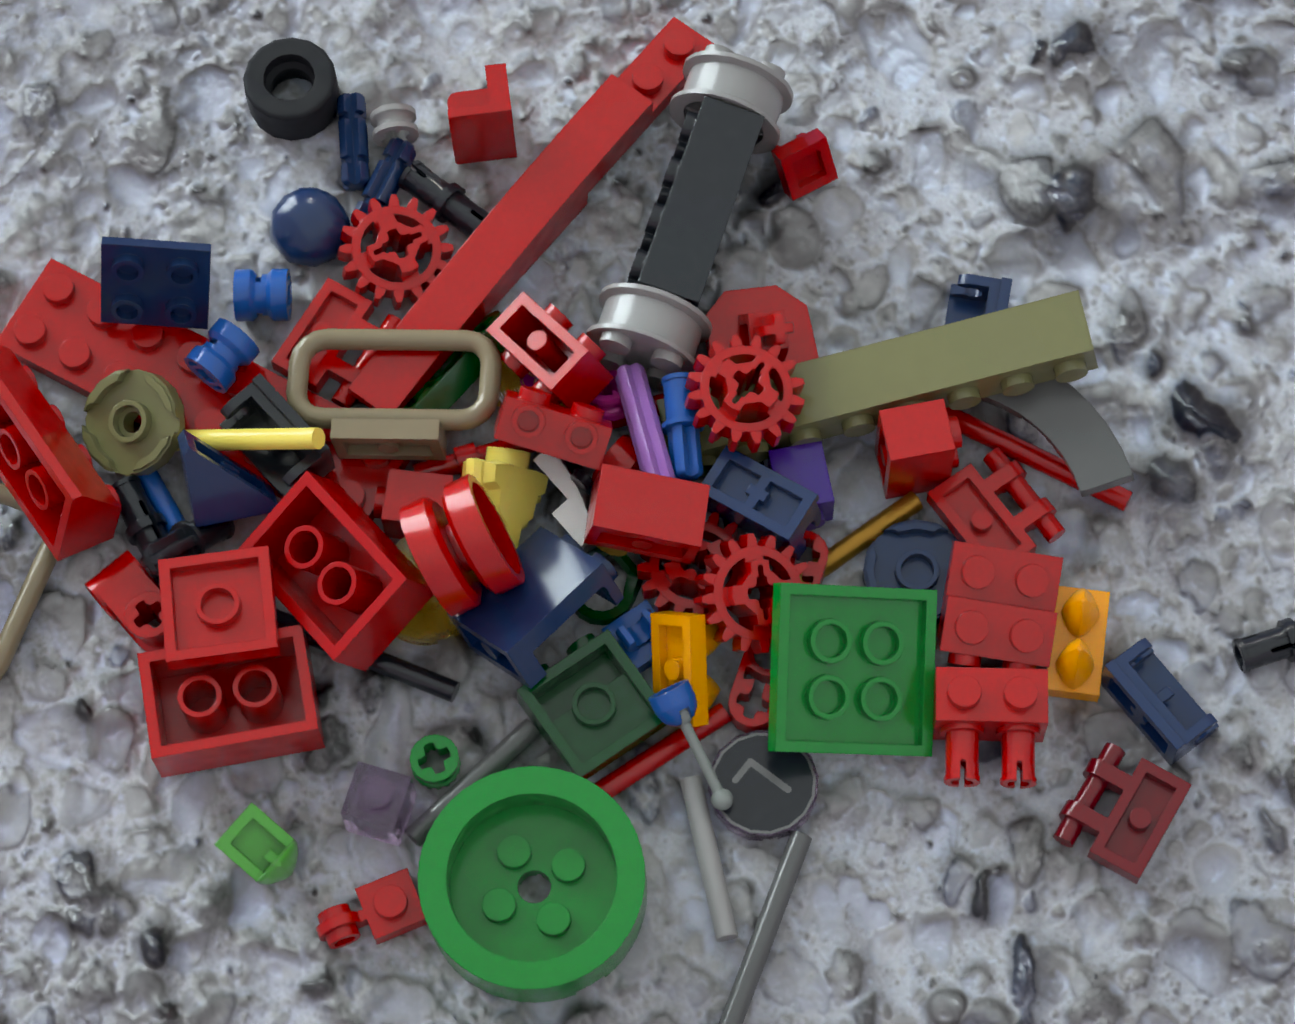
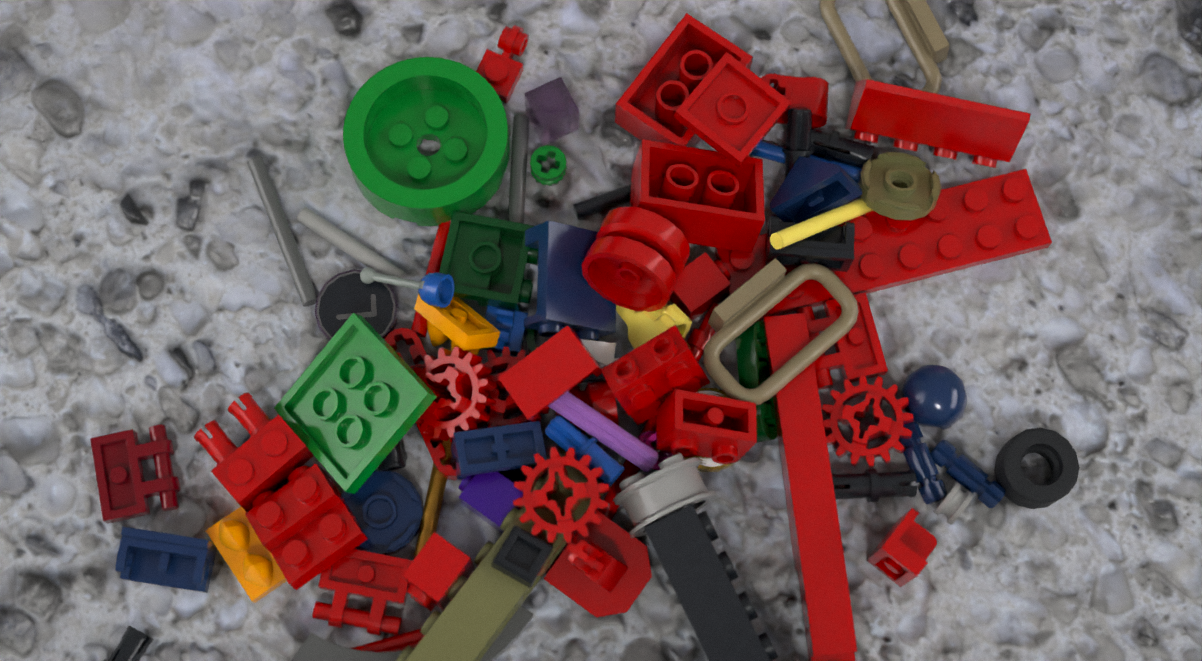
camera: 130 degrees right, 5 degrees up
dark blue plate [101,236,211,329] -> none
blue wheel [184,318,260,394] -> none
bright green plate [214,802,299,885] -> none
blue wheel [233,269,292,322] -> none
none -> black tile [492,525,553,589]

